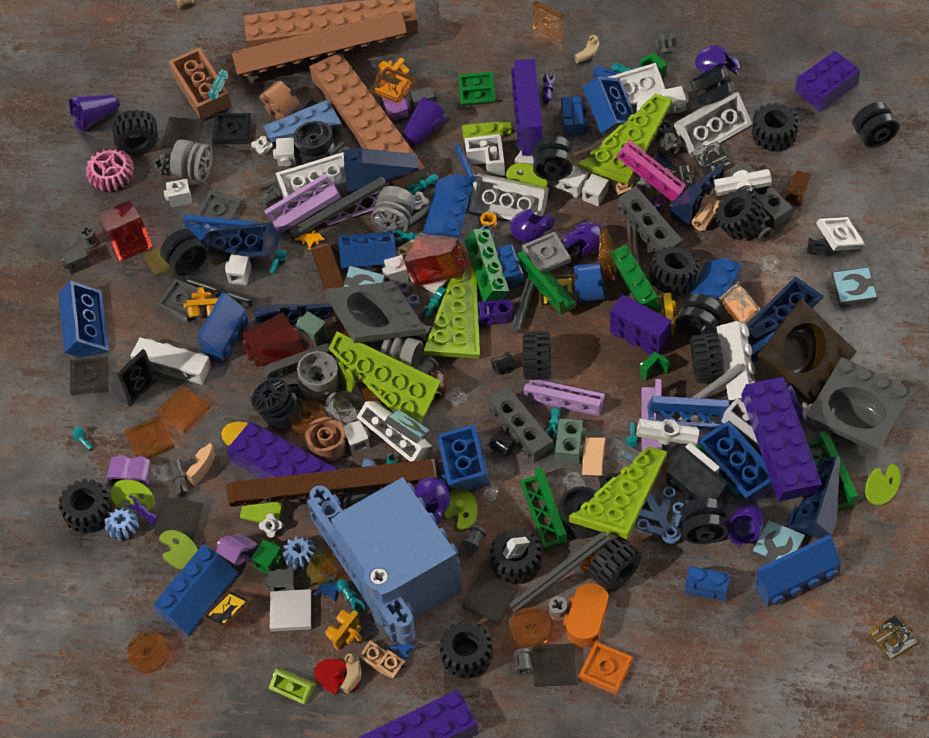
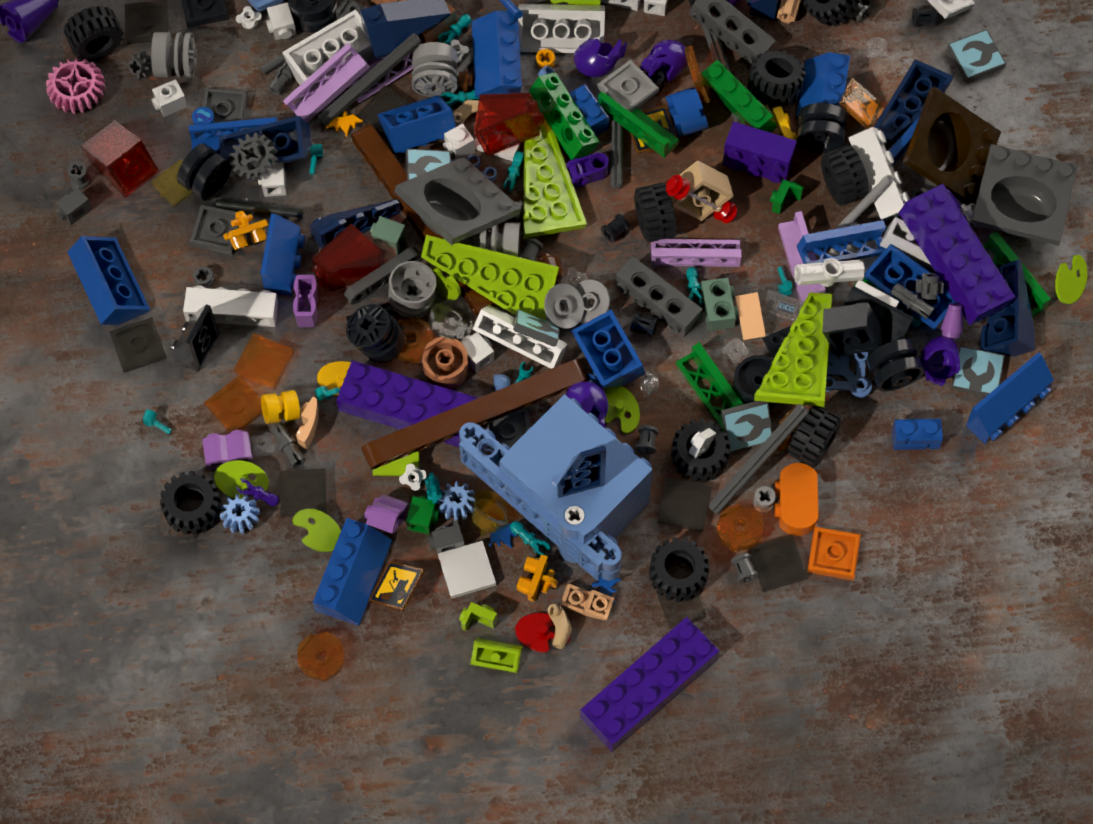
camera: 20 degrees left, 10 degrees up
none -> blue tile [192,107,215,125]
none -> dark grey bush [193,266,214,288]
none -> dark grey gear [230,133,278,182]
none -> yellow wheel [261,390,300,424]
none -> medium lavender brick [293,275,319,327]
none -> teal hand [314,386,340,401]
none -> teal axle [425,473,442,504]
none -> reddish brown plate [459,69,473,91]
none -> lime bracket [459,602,498,631]
none -> light grey dish [544,284,584,329]
none -> dark blue wedge [557,445,606,498]
none -> light grey dish [574,280,610,324]
none -> tan brick [666,160,737,224]
none -> tile [721,401,772,452]
none -> black brick [822,303,882,356]
none -> dark grey axle [891,284,935,320]
none -> dark grey gear [916,273,944,300]
none -> medium lavender cone [940,303,963,338]

